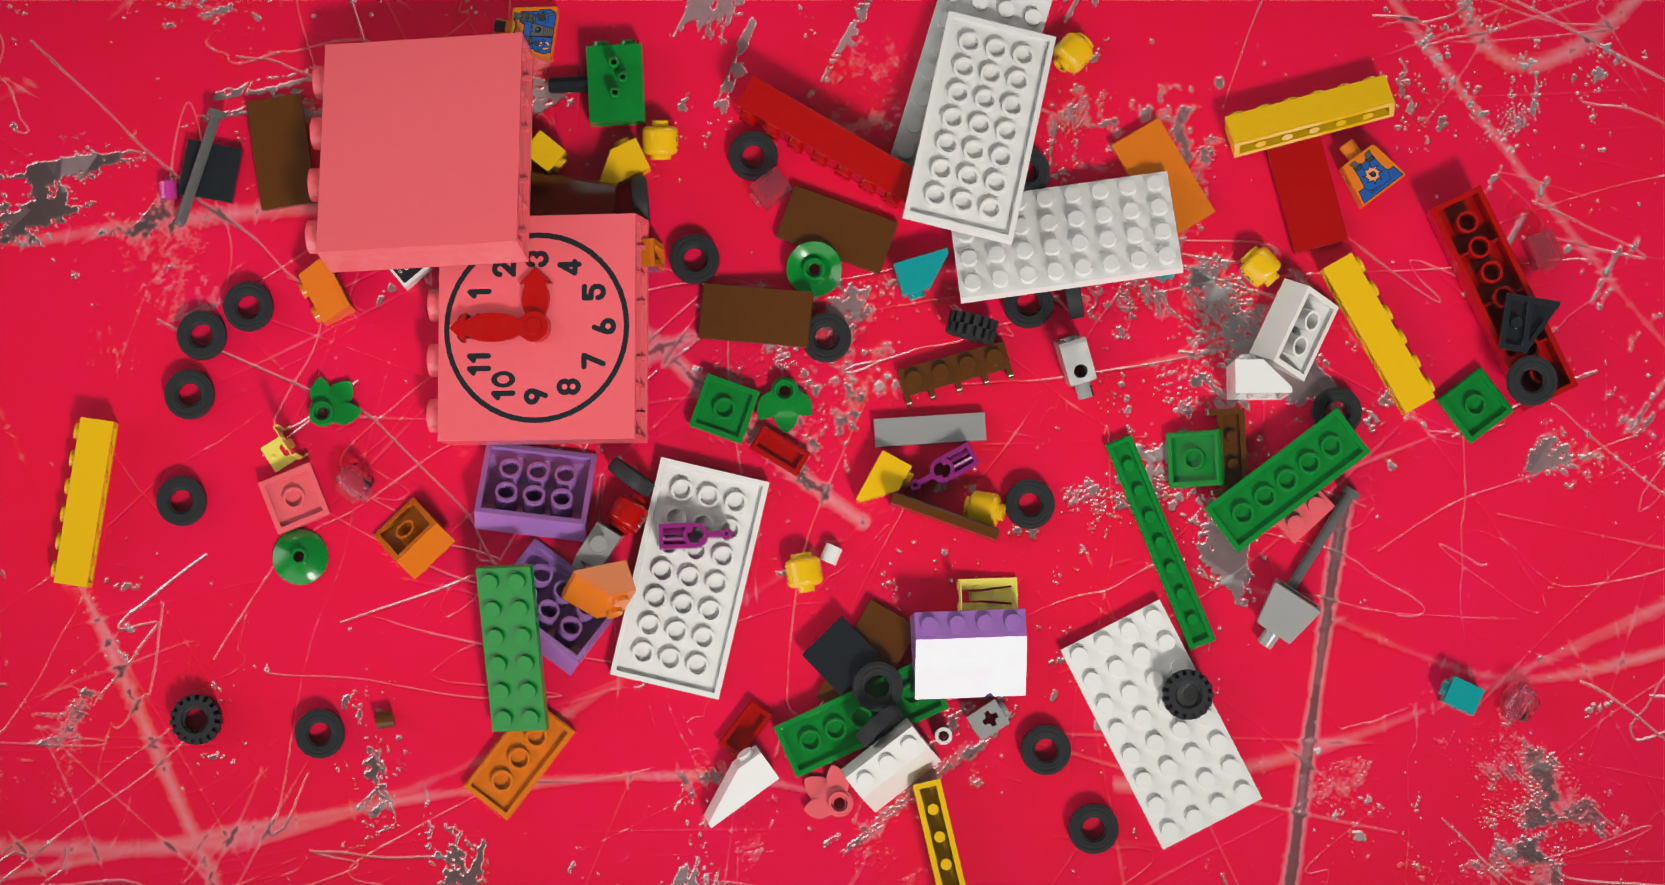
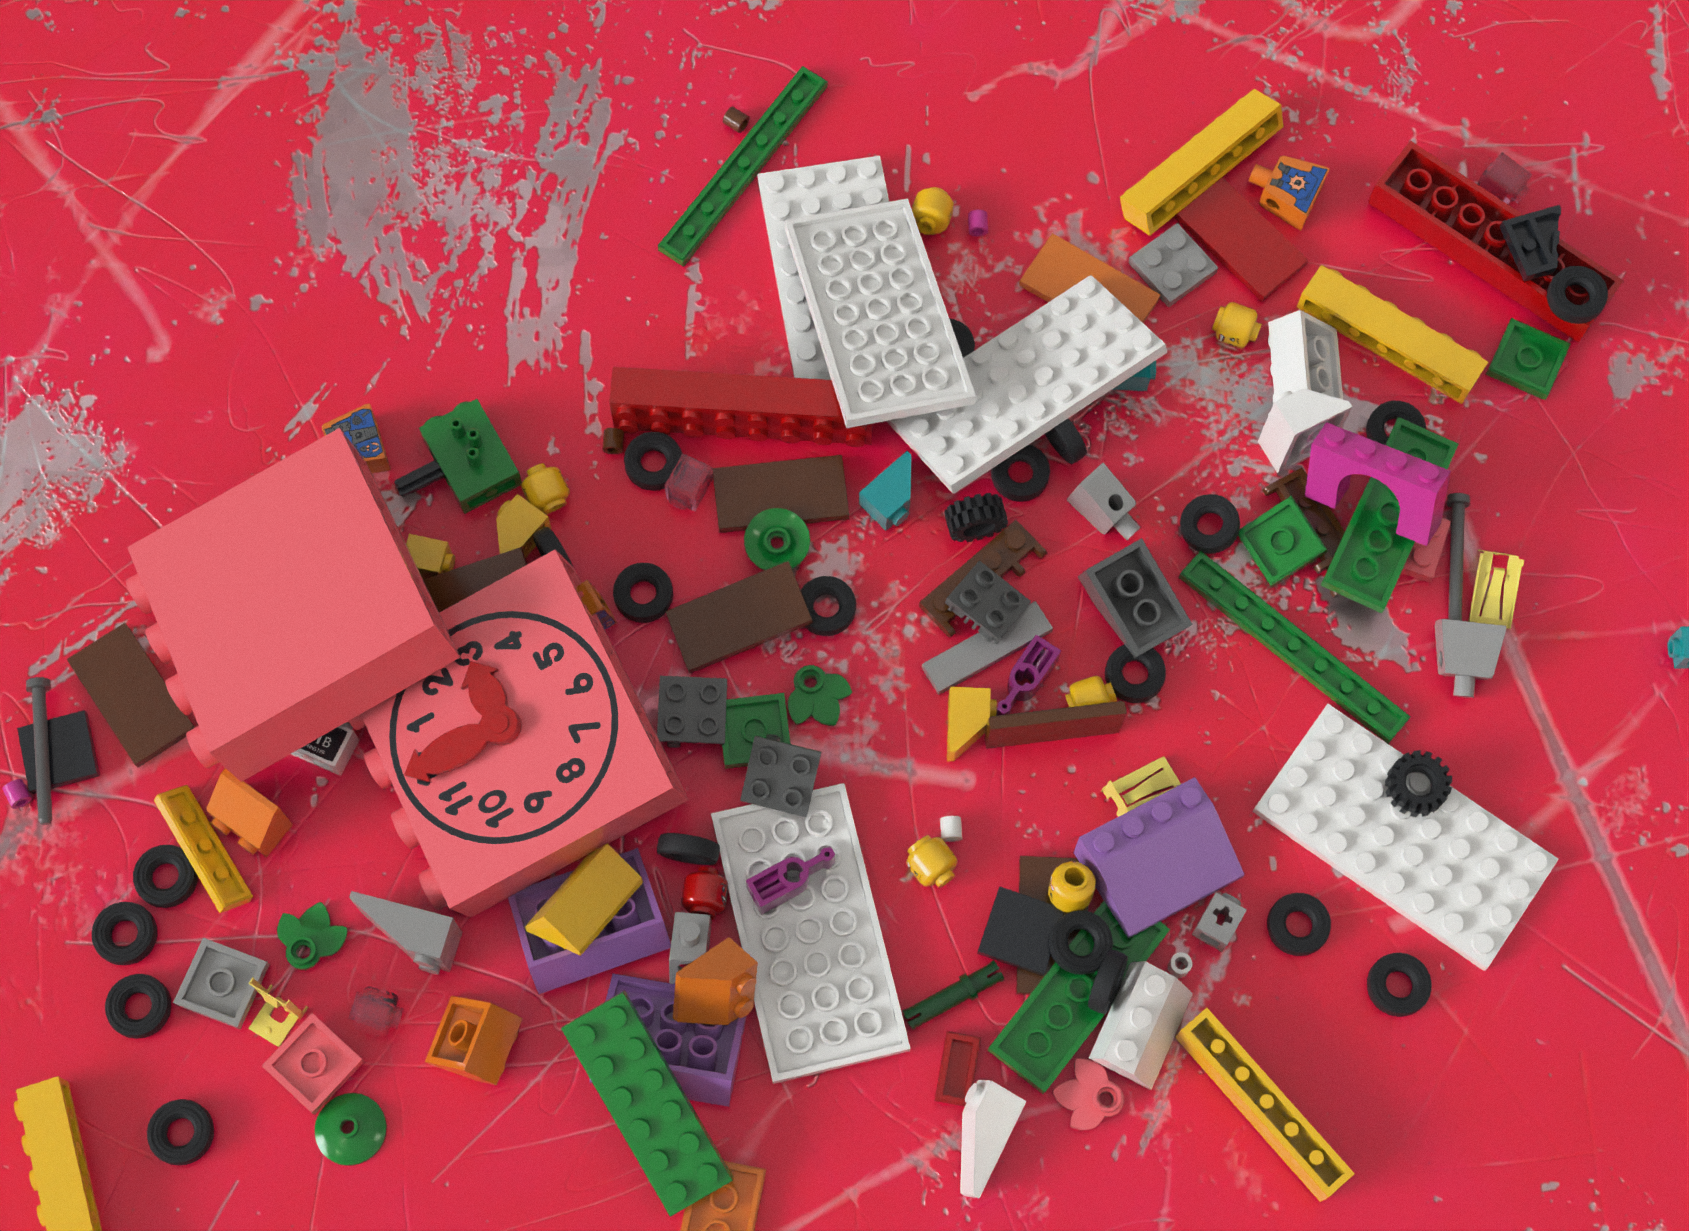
camera: 25 degrees left, 15 degrees down
red tile [749,424,811,477] -> none
none -> yellow tile [154,785,253,913]
none -> light grey plate [173,938,270,1029]
none -> light grey slope [349,891,463,974]
none -> yellow slope [525,843,643,956]
none -> reddish brown piece [603,428,624,454]
none -> dark grey hinge [657,676,727,748]
none -> dark grey hinge [740,734,822,817]
none -> dark green pin [902,960,1004,1031]
none -> dark grey hinge [945,561,1031,644]
none -> dark pink piece [968,210,988,236]
none -> yellow head [1048,861,1096,913]
none -> dark grey slope [1078,538,1193,658]
none -> light grey plate [1128,223,1218,308]
none -> black tyre [1180,494,1240,554]
none -> dark pink arch [1305,422,1451,546]
none -> light yellow piece [1468,549,1524,629]

